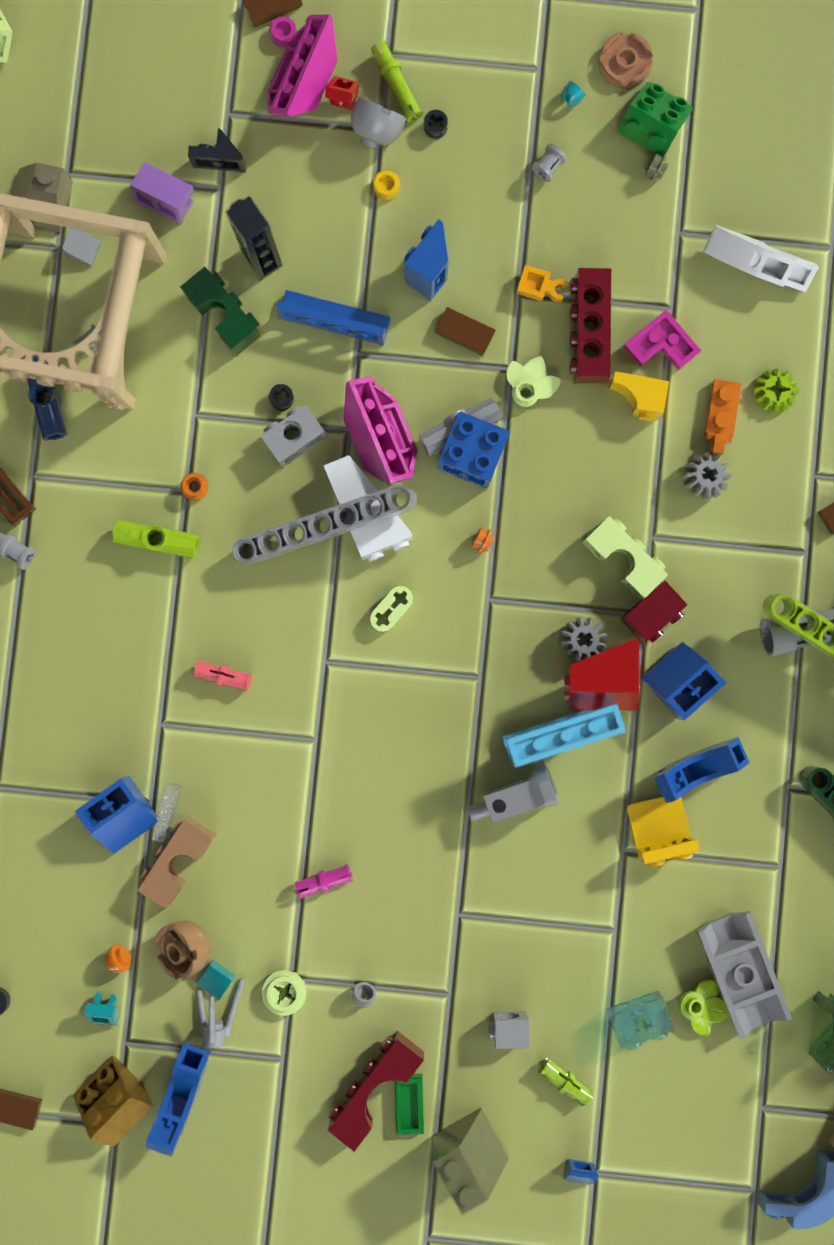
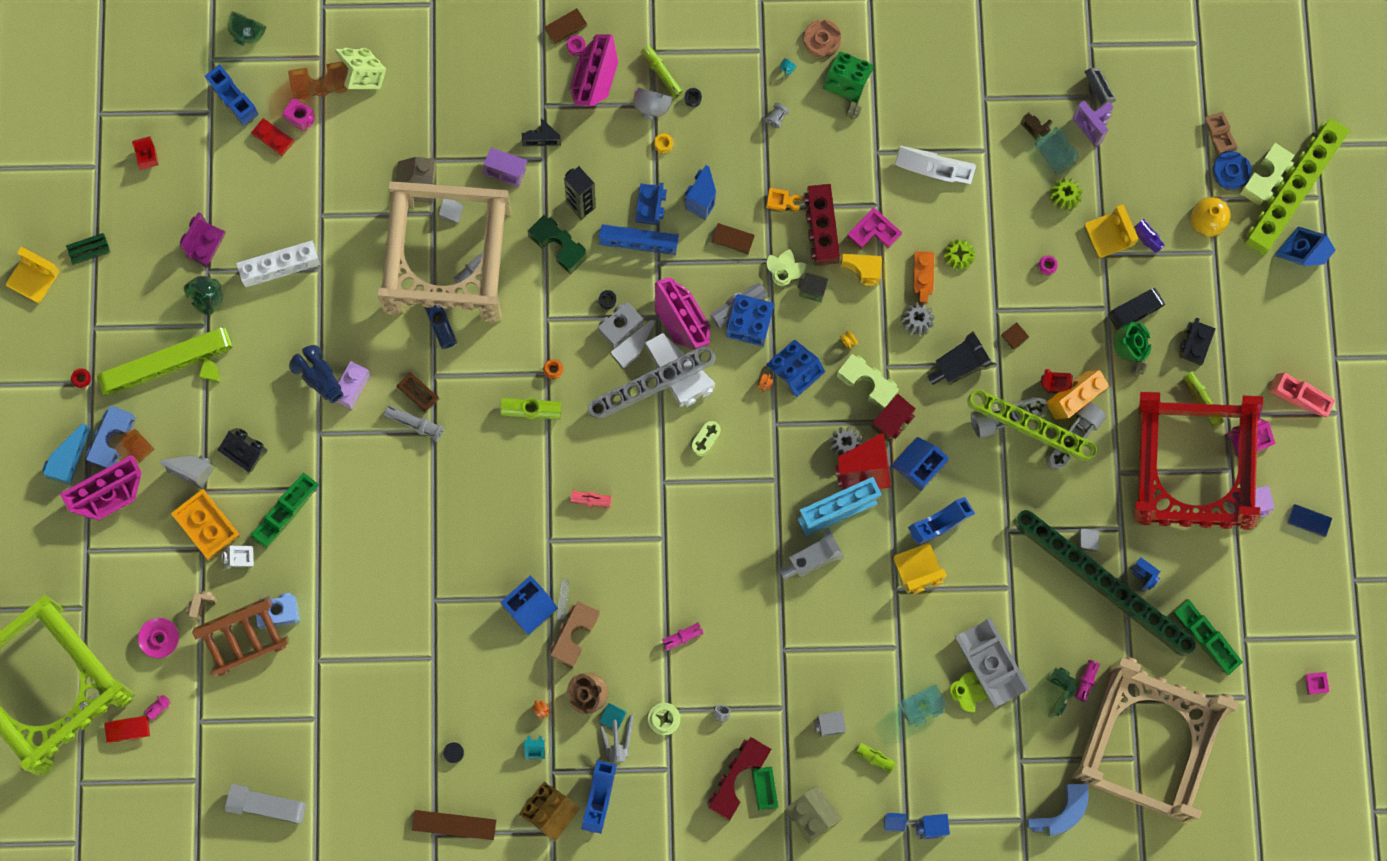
camera: 15 degrees left, 10 degrees down
red bracket [325,75,360,110] -> none
none -> white sticker [611,320,655,368]
none -> blue bracket [635,183,667,225]
none -> blue bracket [766,340,825,397]
none -> clear smoke brick [797,273,828,302]
none -> yellow bush [840,330,858,350]
none -> blue brick [916,814,950,840]
none -> black piece [927,331,994,385]

